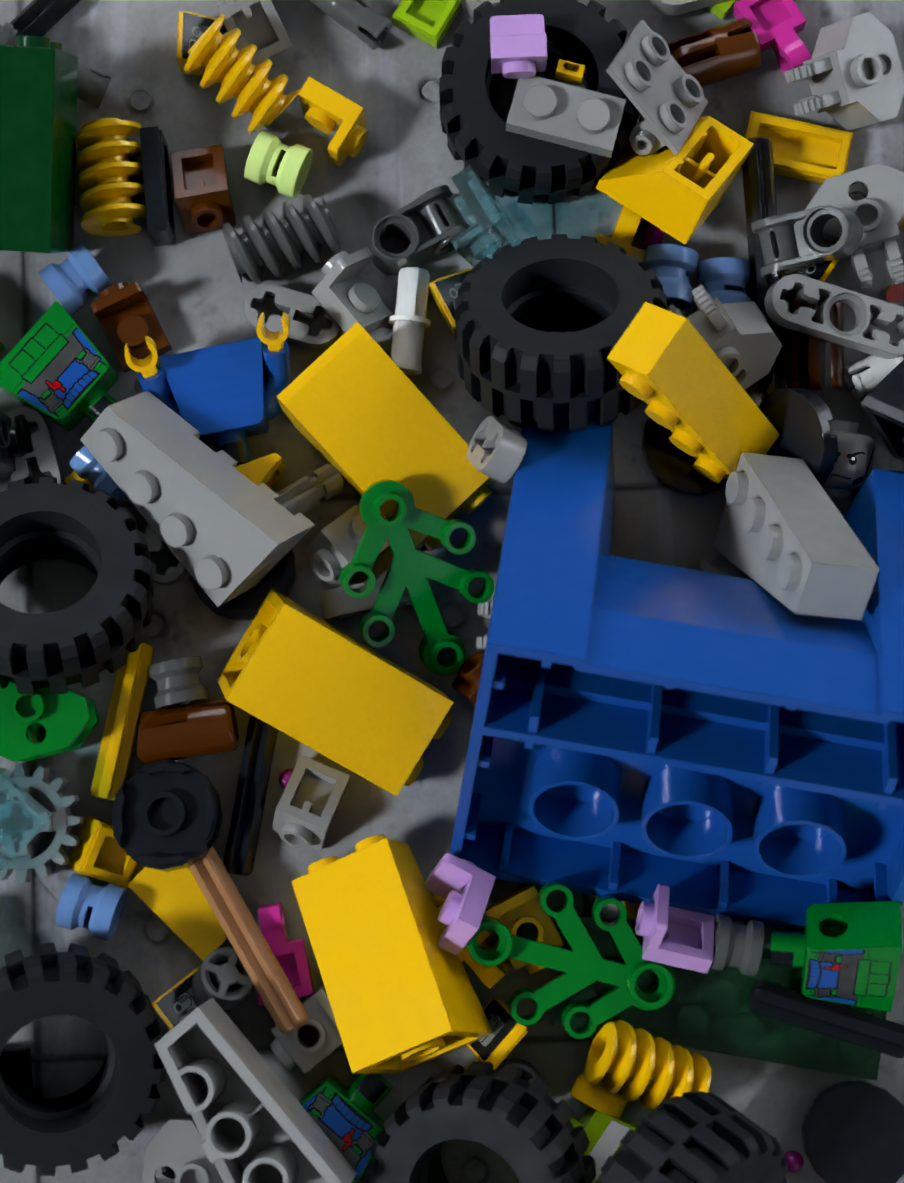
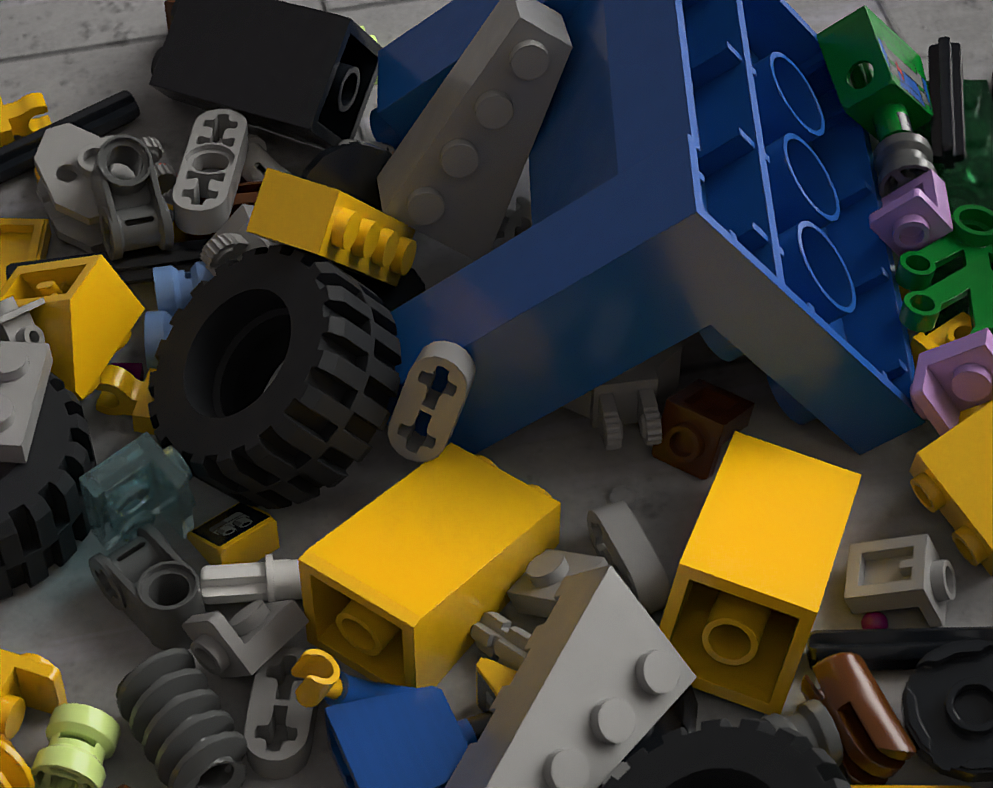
camera: 100 degrees left, 35 degrees down
green plant [339,479,494,676] -> none

